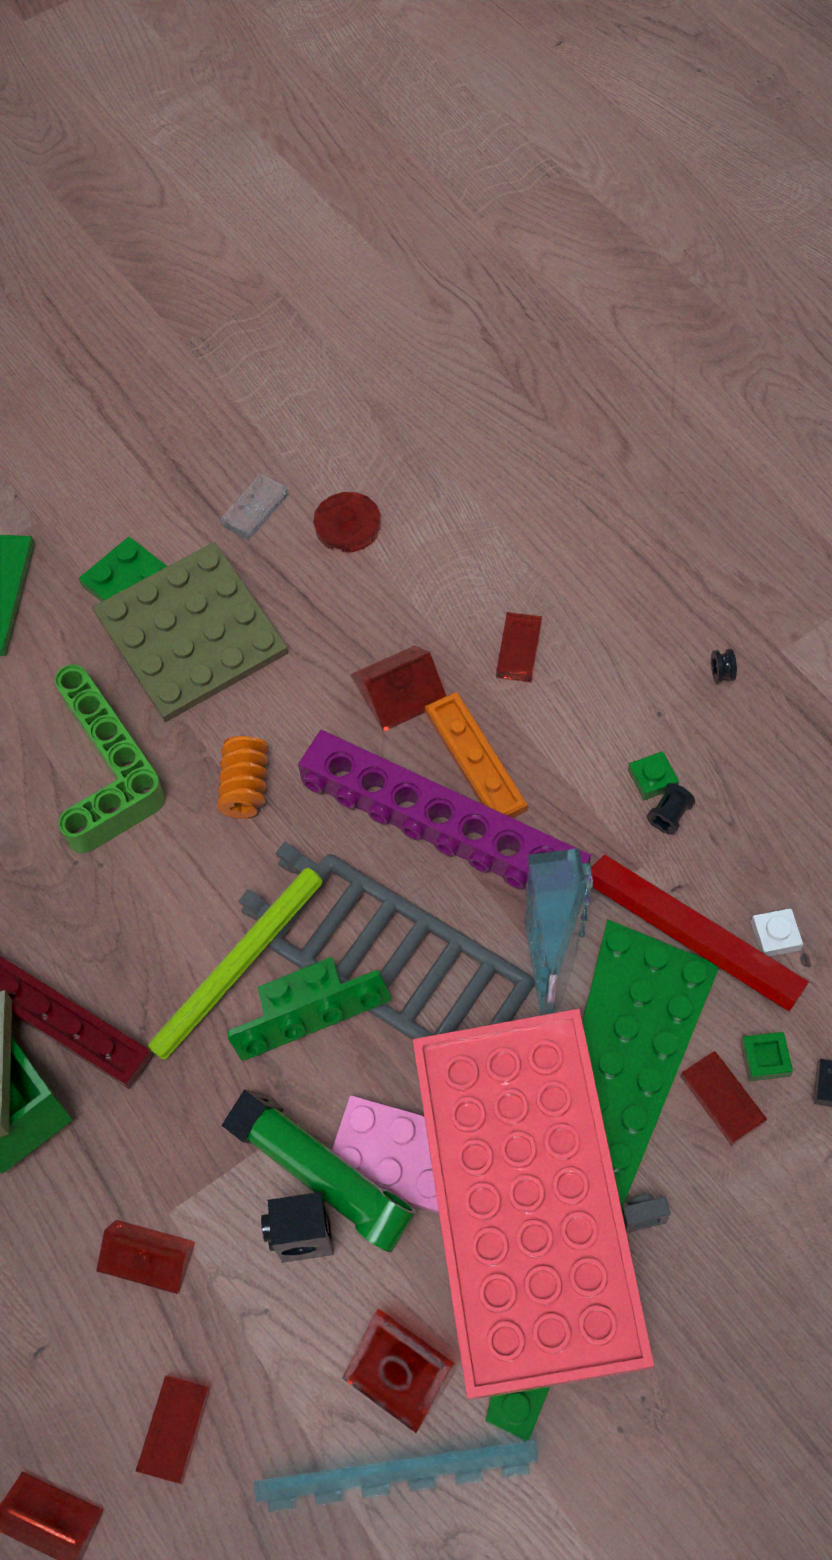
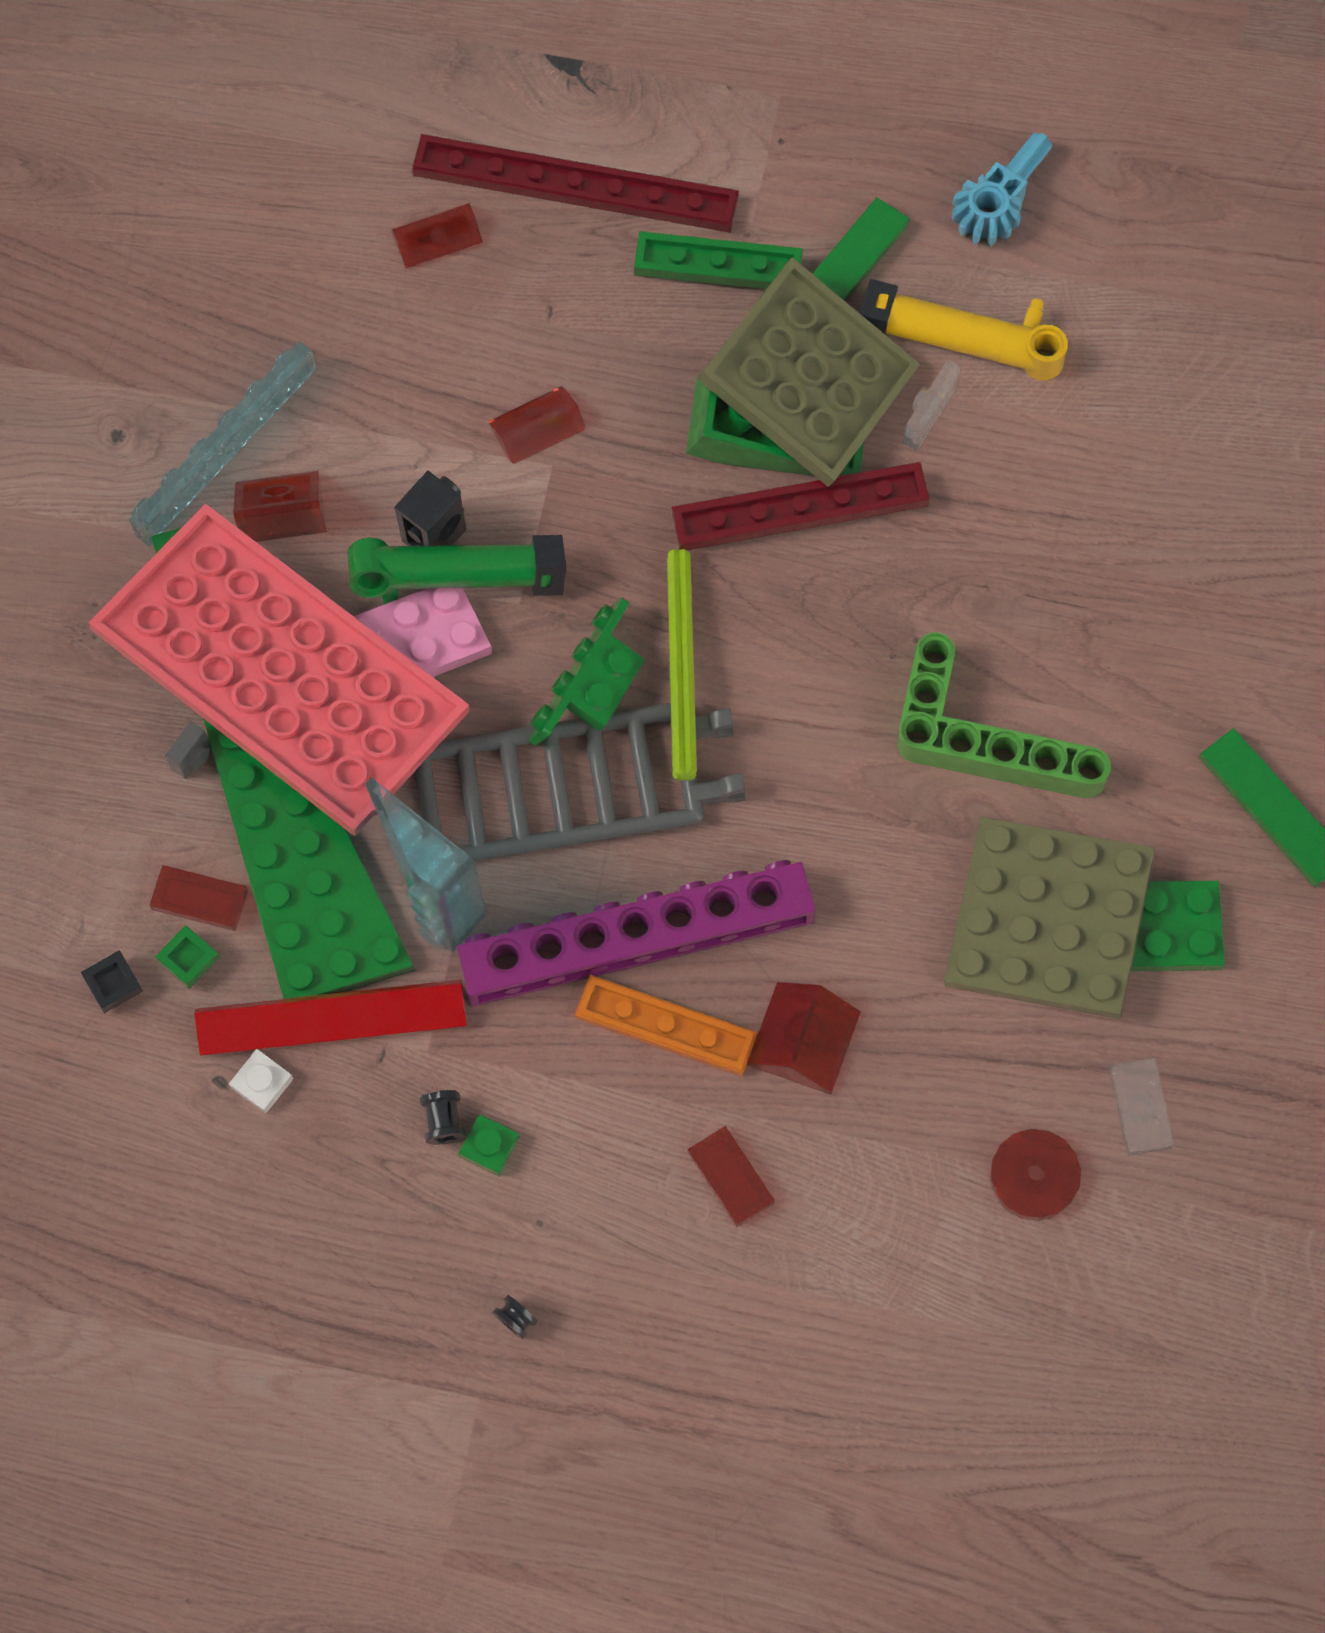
camera: 135 degrees right, 10 degrees up
clear red tile [136,1375,210,1485] -> none
orange piece [217,736,269,819] -> none

